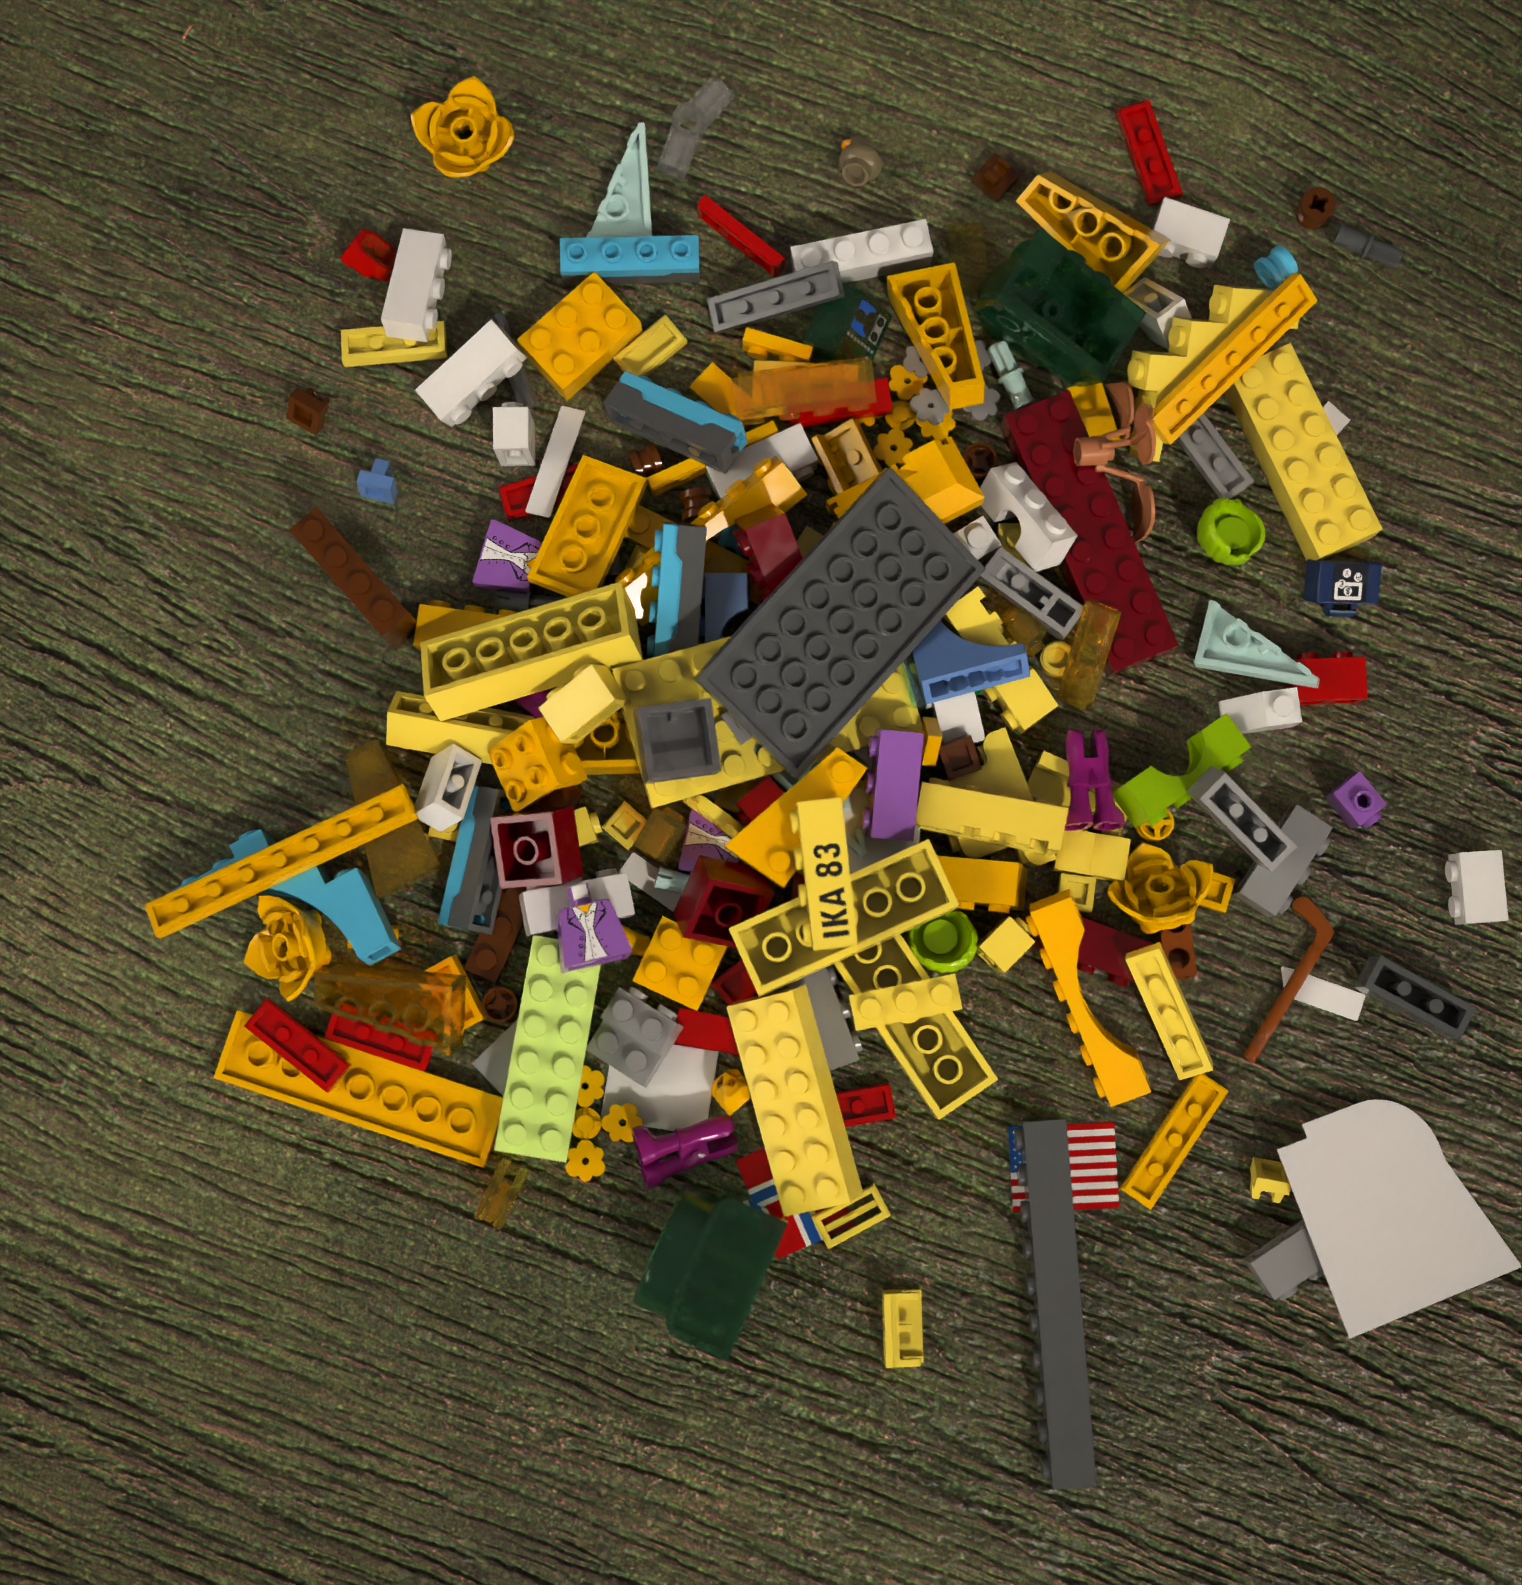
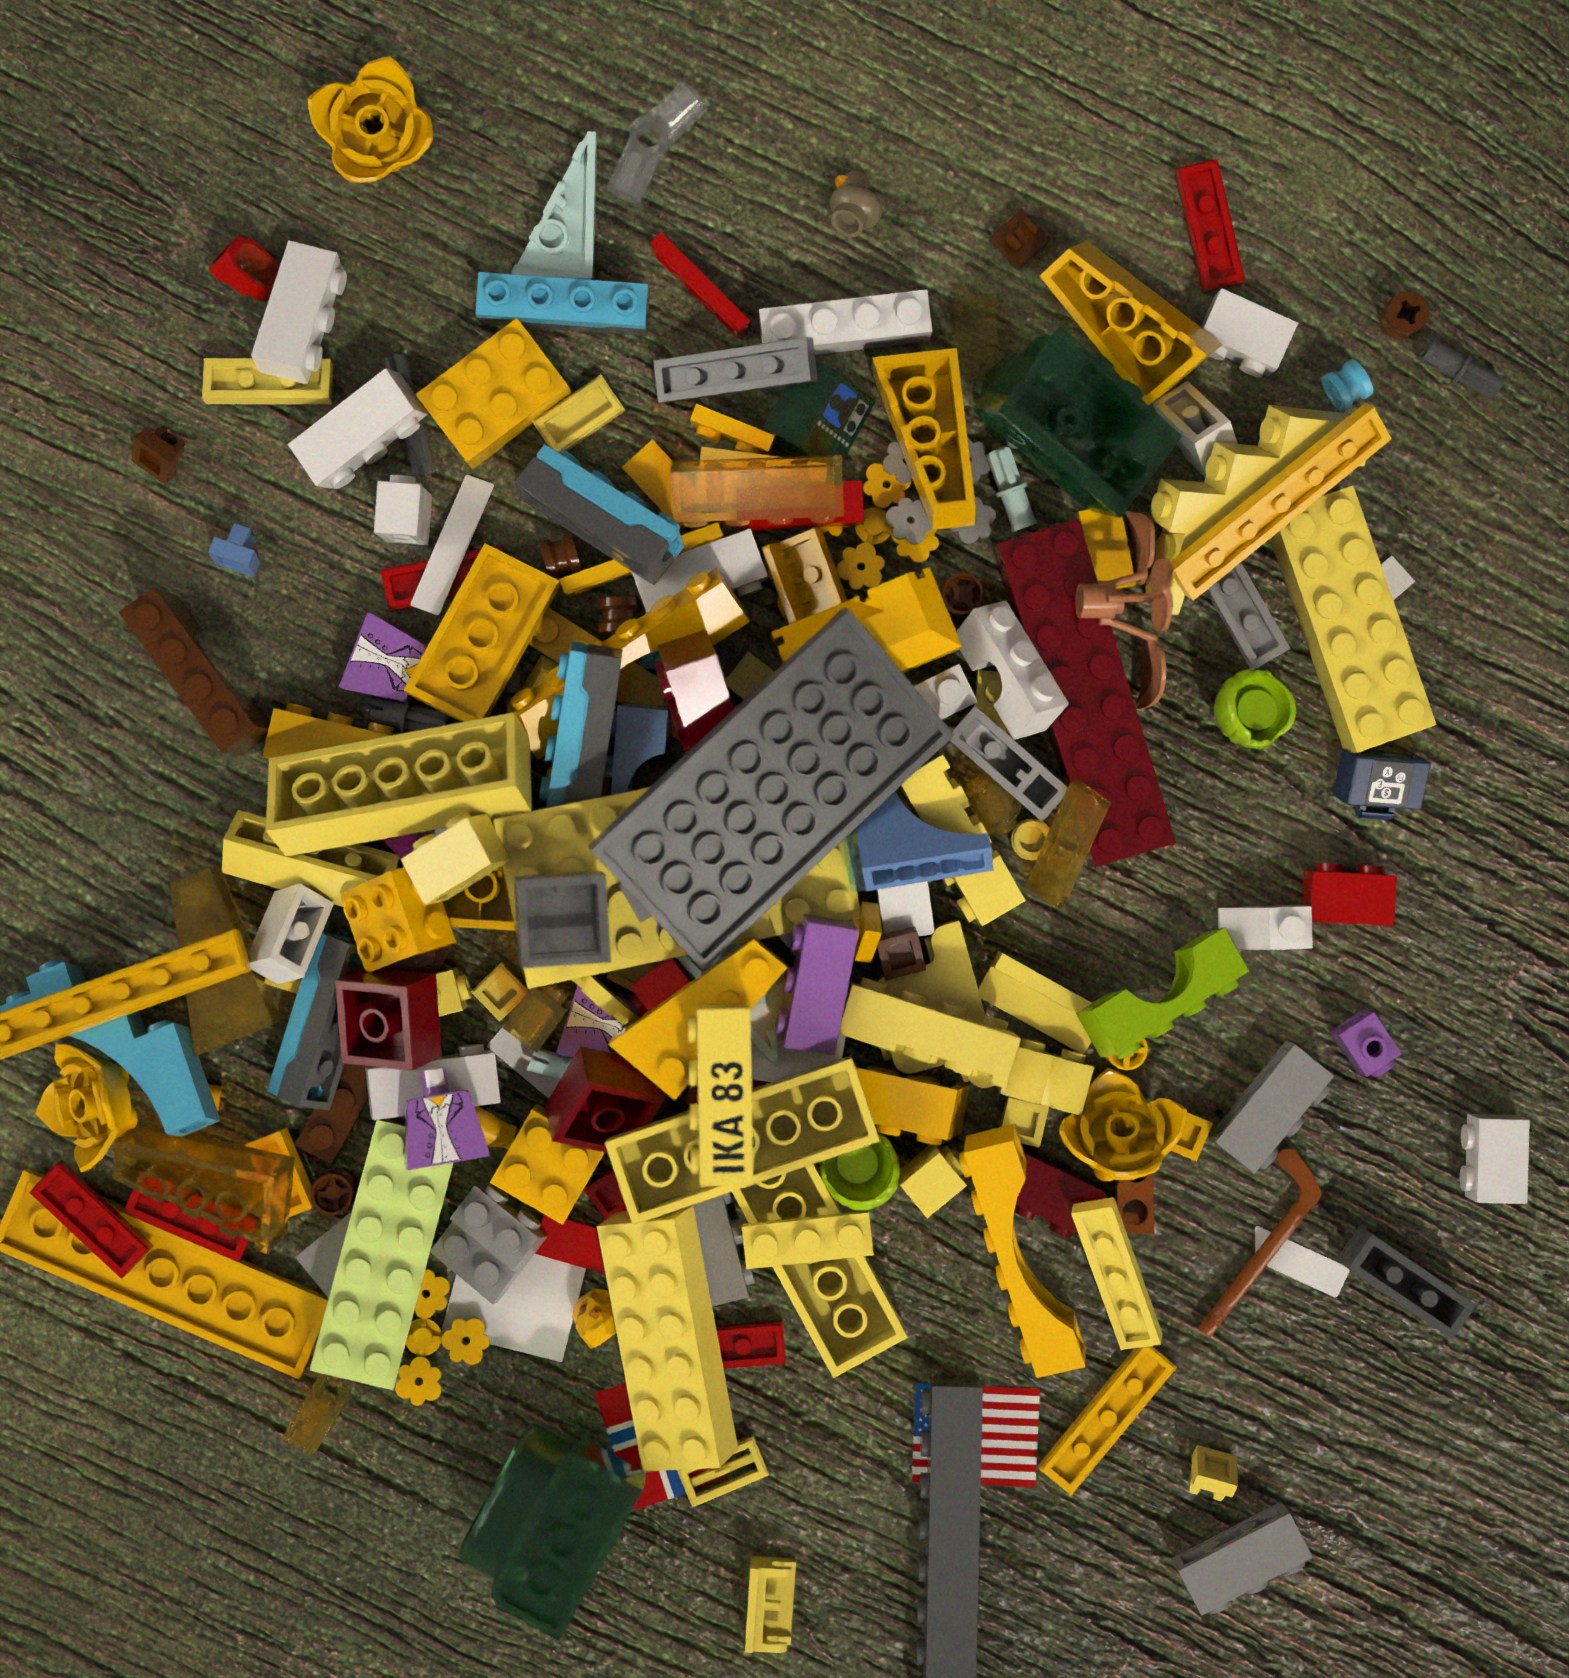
camera: 10 degrees right, 5 degrees up
magenta piece [631,1115,738,1190] -> none
magenta piece [1064,729,1125,831] -> none
light grey brick [1186,766,1297,872] -> none
light aqua wing [1194,600,1320,688] -> none
white sticker [1277,1100,1522,1339] -> none

